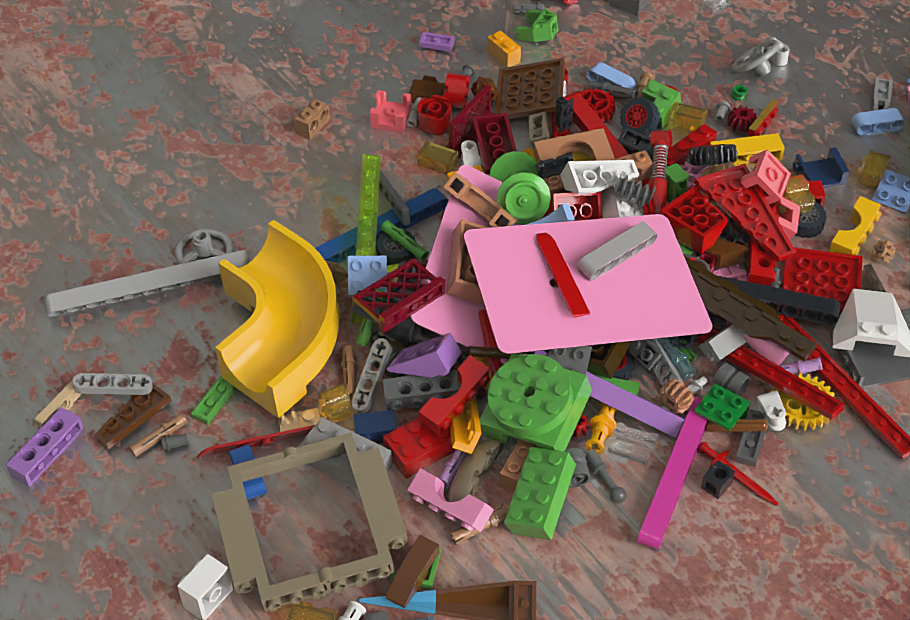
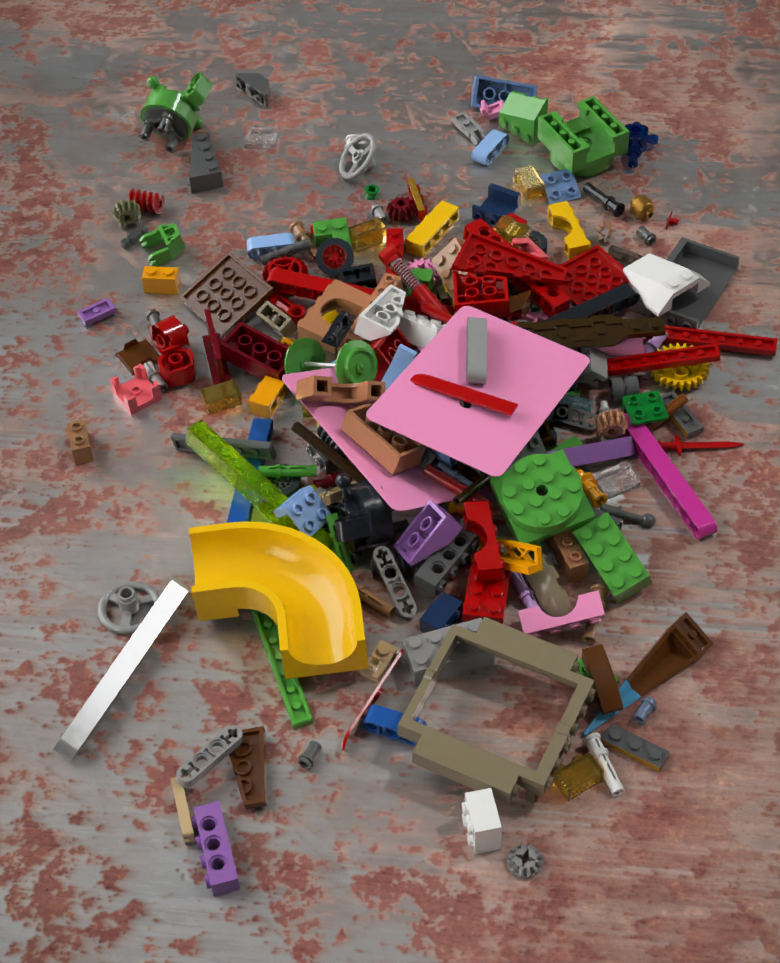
camera: 45 degrees left, 0 degrees up
medium nougat pin [129,413,188,458] -> none
clear yellow brick [318,384,352,424] -> none
dark red fence [353,258,446,333] -> none
white piece [461,140,482,167] -> none
reddish brown brick [471,76,499,103] -> none
black hinge [555,97,574,133] -> none
dark grey piece [613,174,656,208] -> none
black gear [688,144,738,166] -> none
black brick [701,460,735,499] -> none
coral panel [740,150,791,204] -> none
white piece [756,390,786,431] -> none

